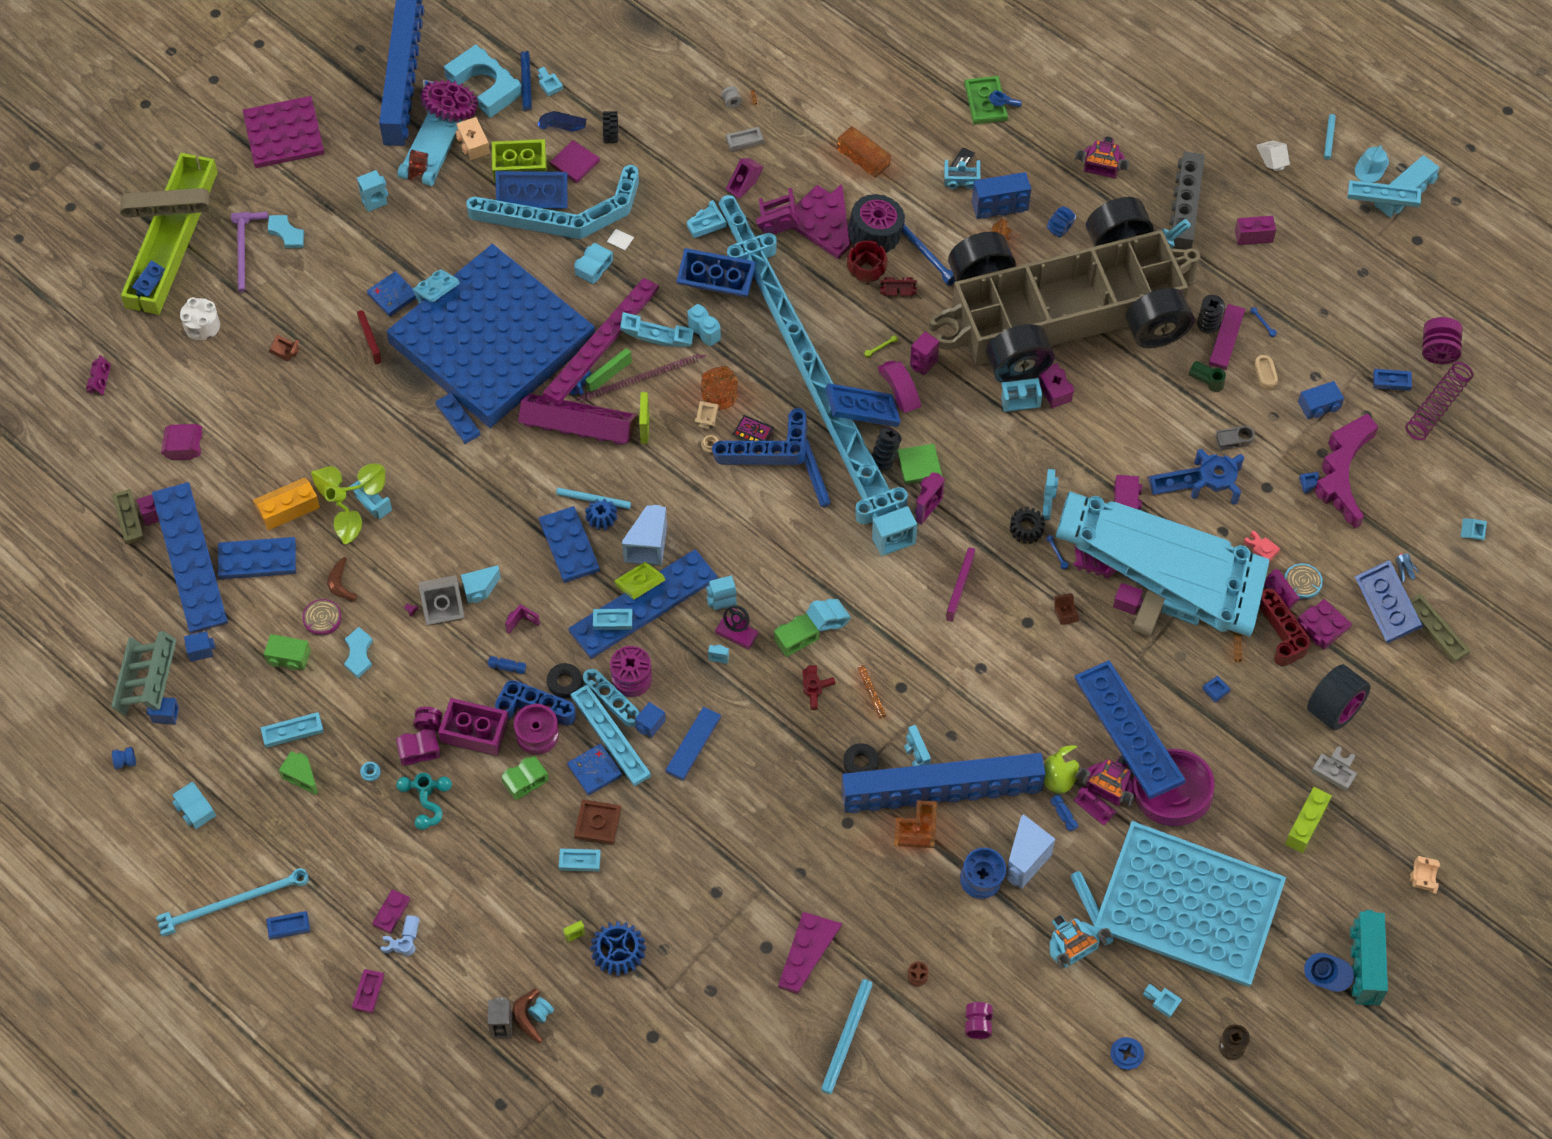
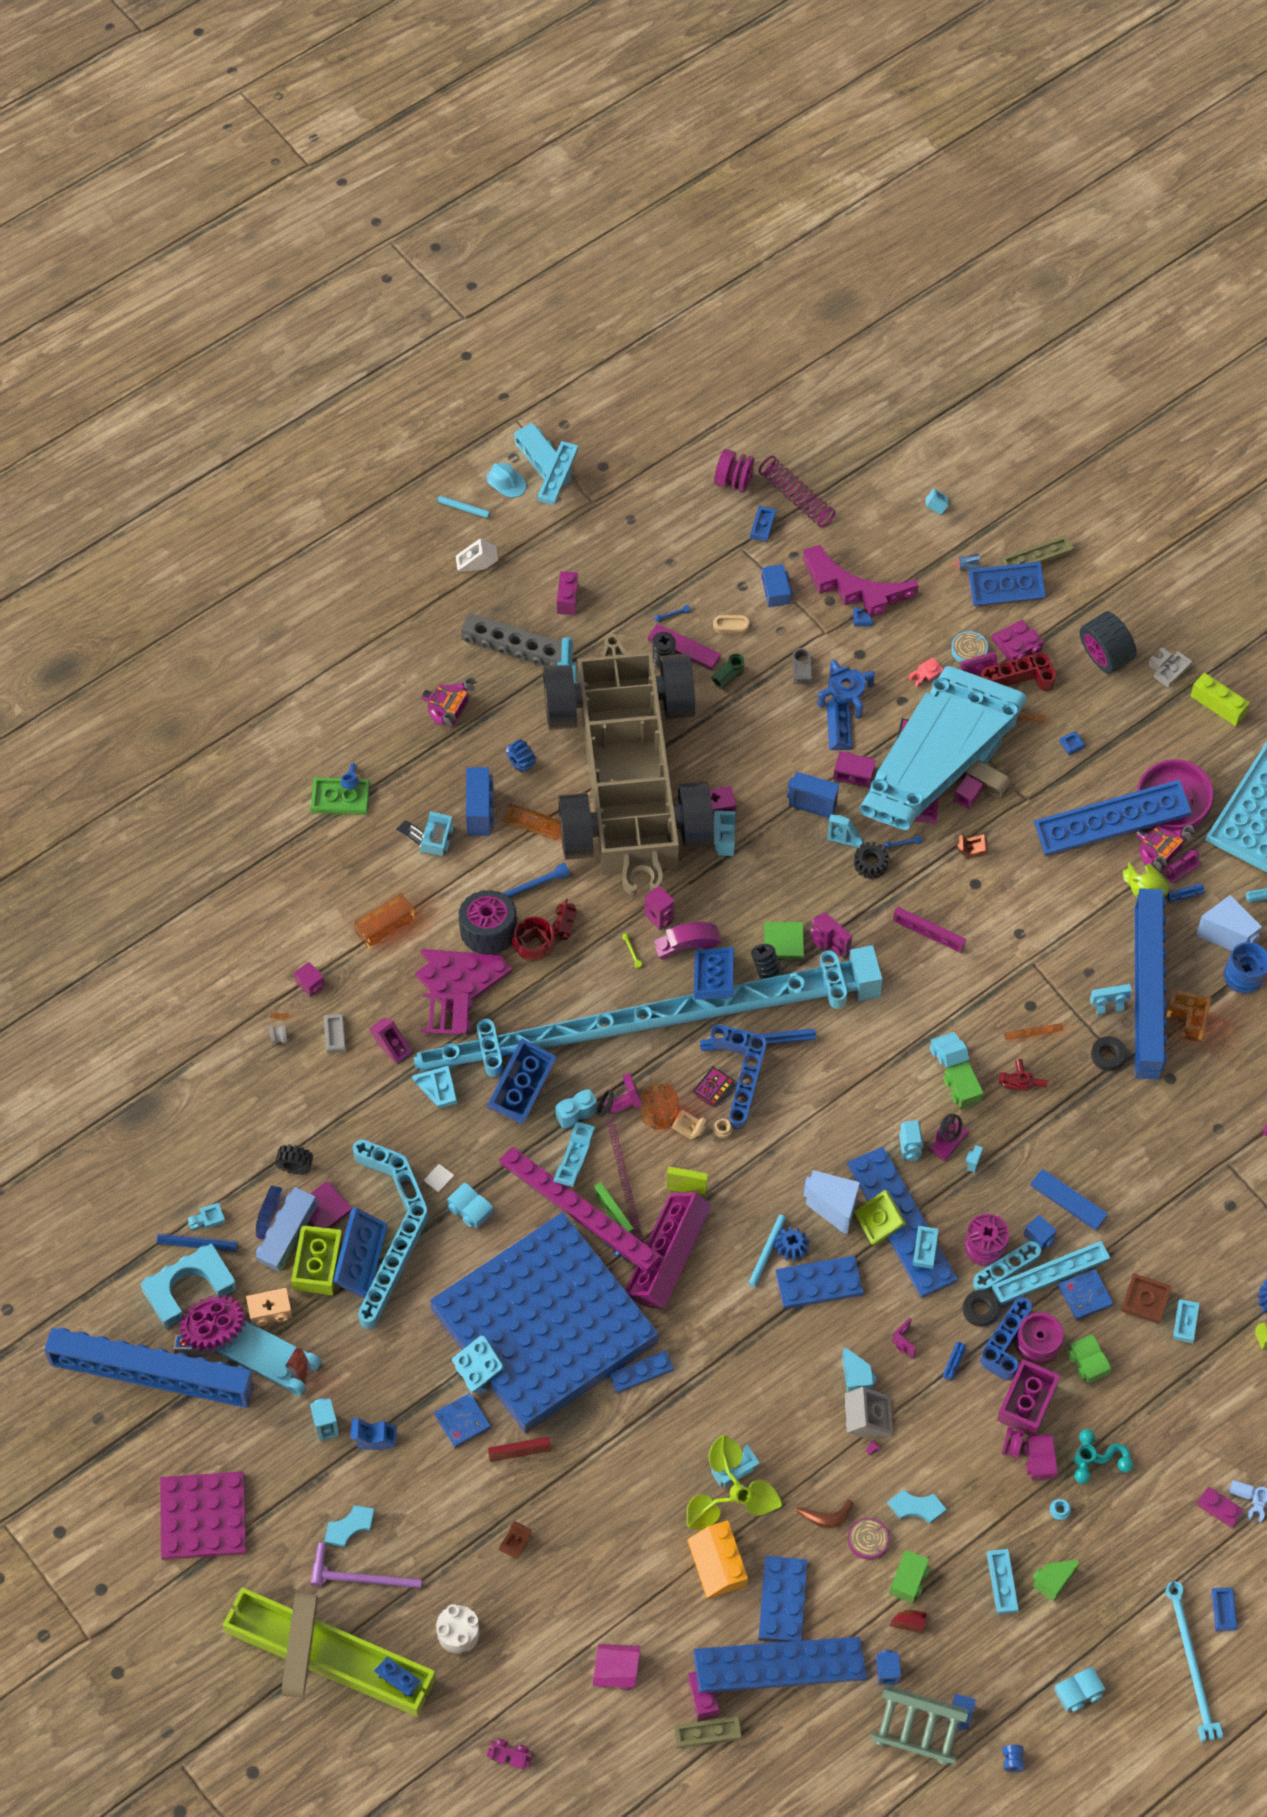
camera: 80 degrees left, 0 degrees up
none -> medium blue brick [256,1187,319,1273]
none -> magenta brick [294,961,325,997]
none -> blue brick [351,1418,397,1450]
none -> magenta piece [597,1072,643,1117]
none -> blue window [787,771,840,818]
none -> dark red brick [890,1610,927,1634]

